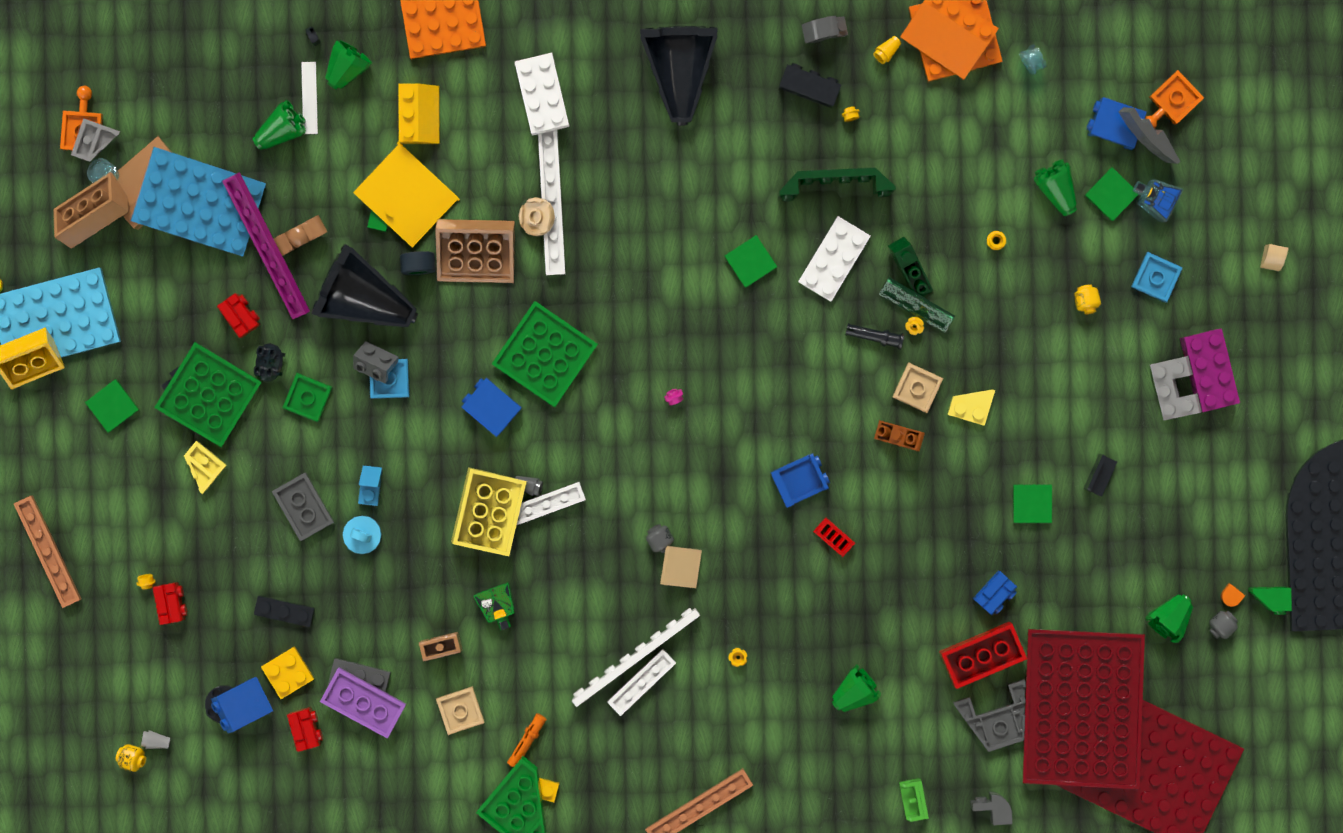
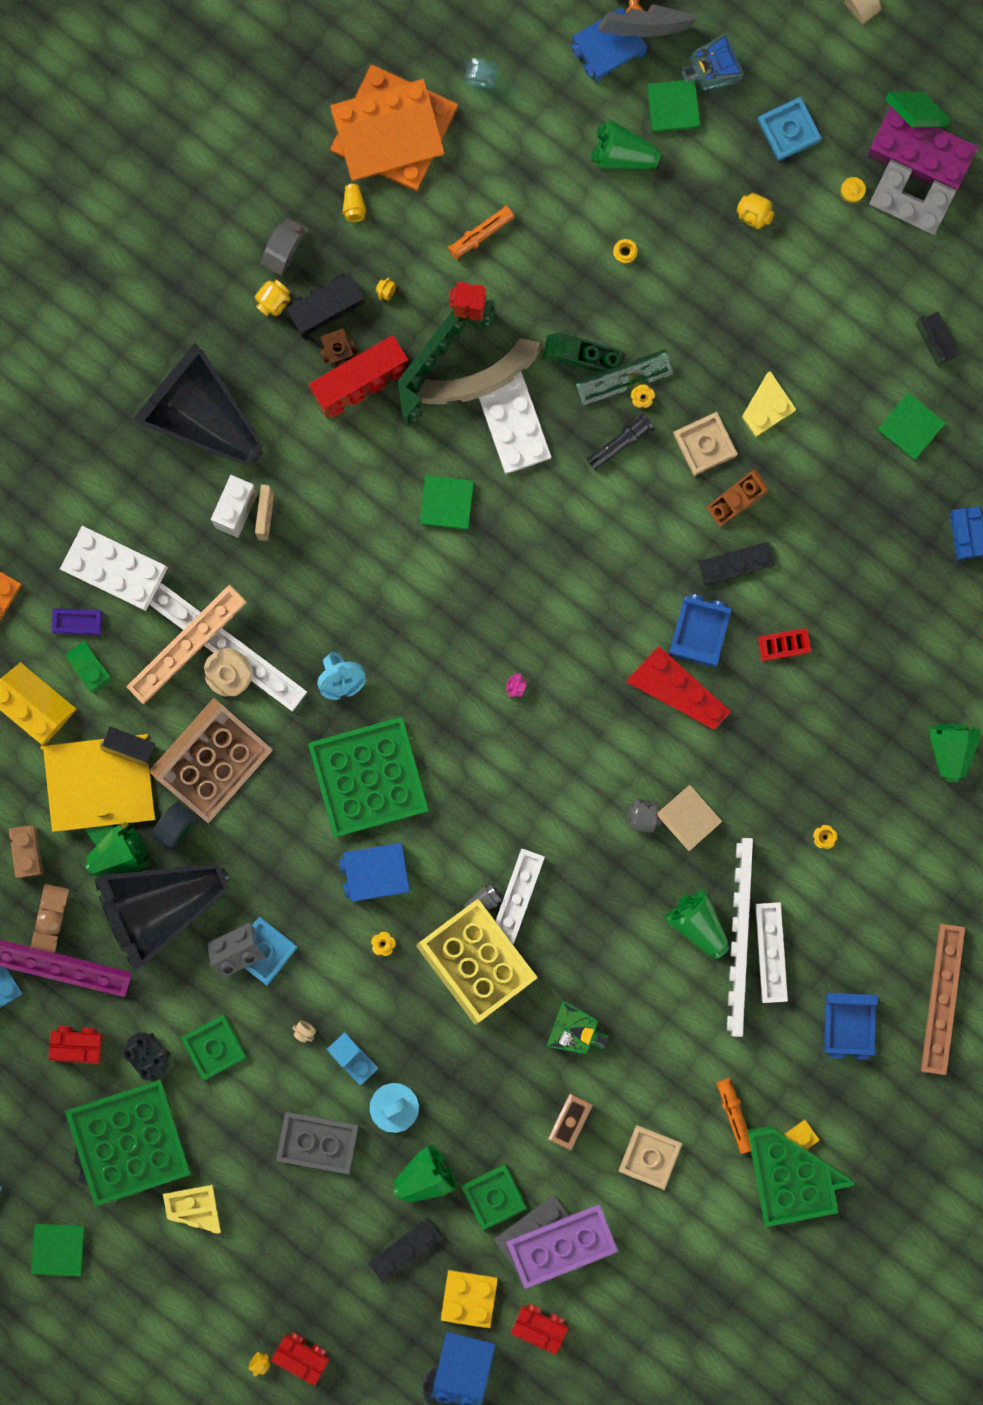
camera: 50 degrees left, 5 degrees down
none -> medium nougat brick [9,825,44,879]
none -> dark purple tile [51,608,103,636]
none -> green slope [65,641,114,694]
none -> green cone [85,822,149,878]
none -> black panel [100,726,156,767]
none -> light nougat tile [127,585,248,704]
none -> white brick [211,475,258,538]
none -> yellow head [255,280,291,316]
none -> tan tile [255,485,274,541]
none -> tan plate [293,1020,316,1043]
none -> red brick [309,335,409,418]
none -> medium azure tile [317,652,366,700]
none -> reddish brown brick [320,329,357,368]
none -> yellow plate [371,932,396,956]
none -> green cone [393,1144,457,1203]
none -> dark tan tile [417,339,543,404]
none -> orange pin [448,206,515,260]
none -> red brick [449,282,486,321]
none -> green tile [461,1164,527,1231]
none -> red wing [626,646,731,730]
none -> green cone [664,889,730,959]
none -> black plate [698,541,776,586]
none -> blue panel [824,993,878,1060]
none -> yellow tile [841,177,866,203]
none -> green tile [885,92,951,127]

